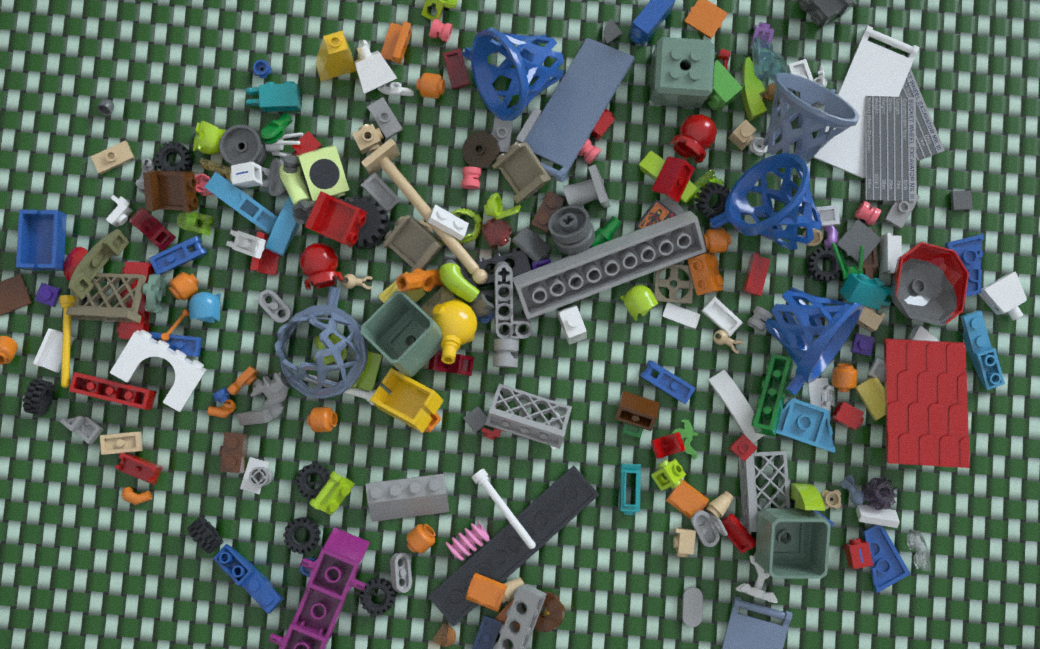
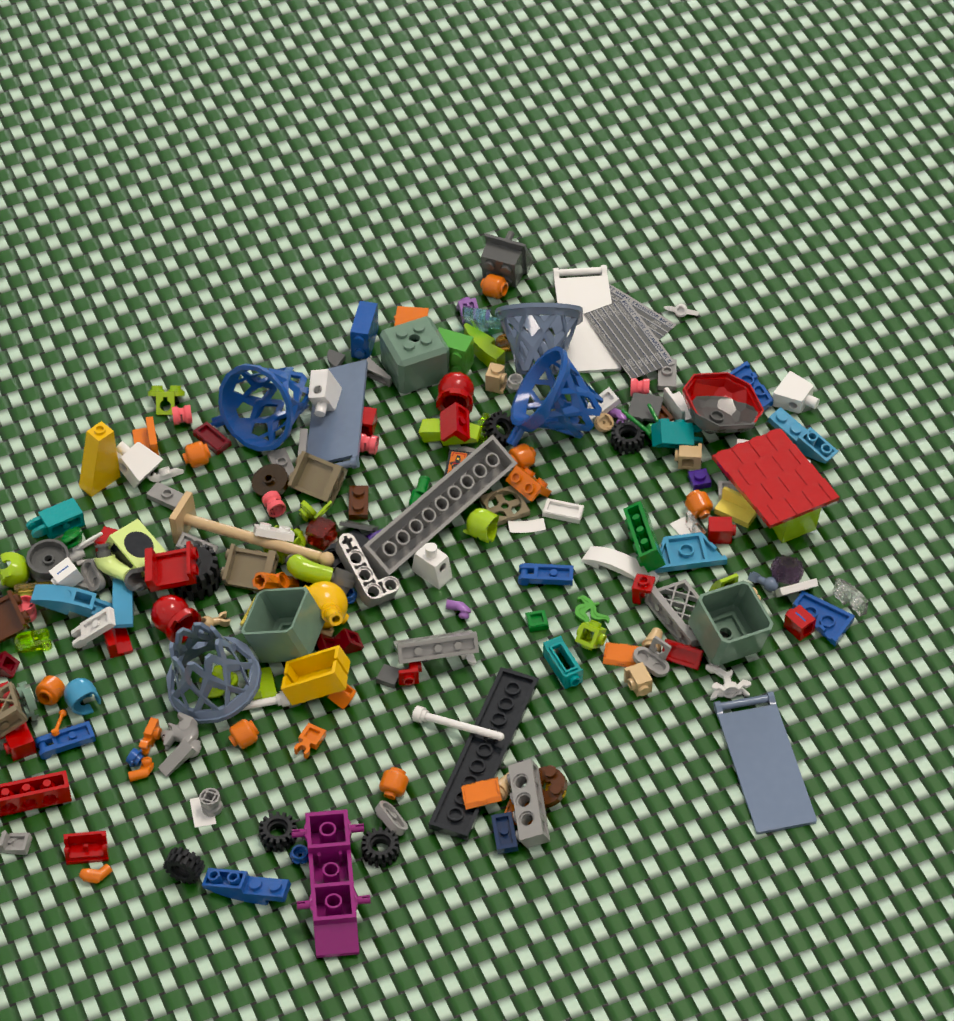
camera: 20 degrees left, 35 degrees down
tan plate [100,432,143,455] -> none
white arch [110,330,207,412] -> none
blue plate [149,236,207,275] -> none
reddish brown brick [219,432,249,473] -> none
blue plate [253,60,271,78] -> none
light grey plate [258,290,292,323] -> none
black tyre [295,464,331,499] -> none
lime plate [309,471,355,515] -> none
tan brick [352,124,384,154] -> none
light grey slope [366,473,449,522] -> none
clear orange tile [433,622,456,647] -> none
bright pink piece [446,520,490,561] -> none
light grey wheel [493,339,519,368] -> none
dark grey wheel [548,205,595,255] -> none
light grey plant [563,165,611,208] -> none
reddish brown brick [614,391,660,431] -> none
red bracket [651,432,685,459] -> none
light grey tile [682,587,703,627] -> none
tan arm [713,330,744,353] -> none
red panel [742,252,771,297] -> none
light grey wheel [747,306,773,332] -> none
blue piece [765,287,863,395] -> none
dark grey tile [950,190,973,211] -> none
none -> orange plate [294,723,327,759]
none -> white torso [308,369,342,417]
none -> light grey piece [366,357,392,387]
none -> medium lavender arm [446,599,471,619]
none -> orange head [480,274,508,299]
none -> white piece [664,304,699,317]

